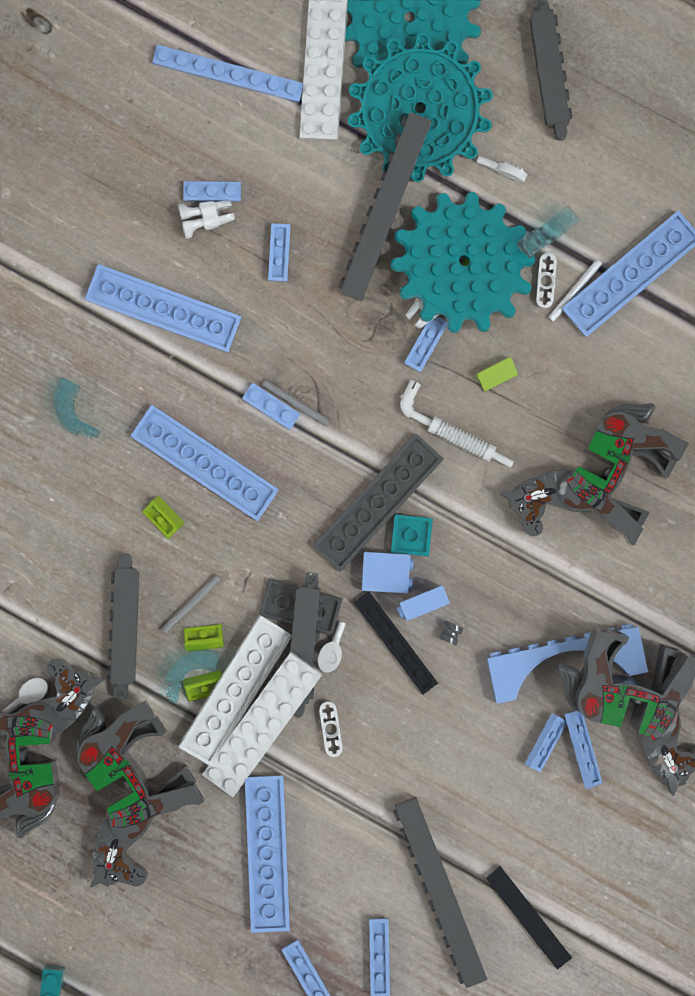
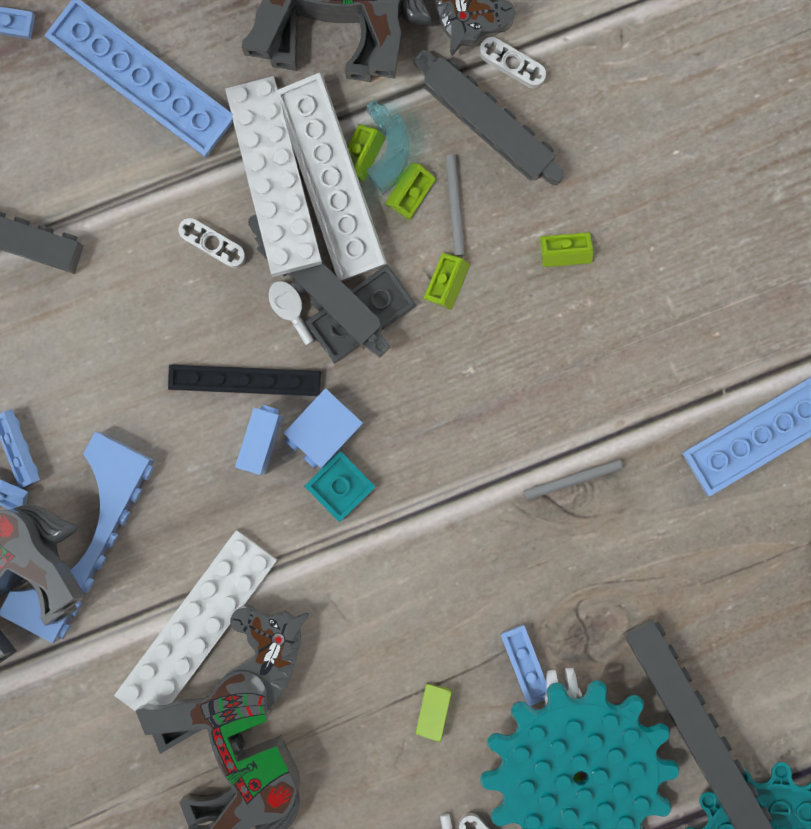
camera: 135 degrees right, 0 degrees up
clear light blue arch [54,377,101,439] -> none
light blue plate [130,404,279,521] -> none
light blue plate [242,383,301,430] -> none
light blue plate [268,223,291,282] -> none
dark grey plate [313,433,444,572] -> none
white piece [400,380,514,468] -> none
dark grey wheel [439,621,464,646] -> none
none -> white plate [114,530,278,711]
none -> lime slope [423,252,470,310]
none -> white beam [480,37,546,89]

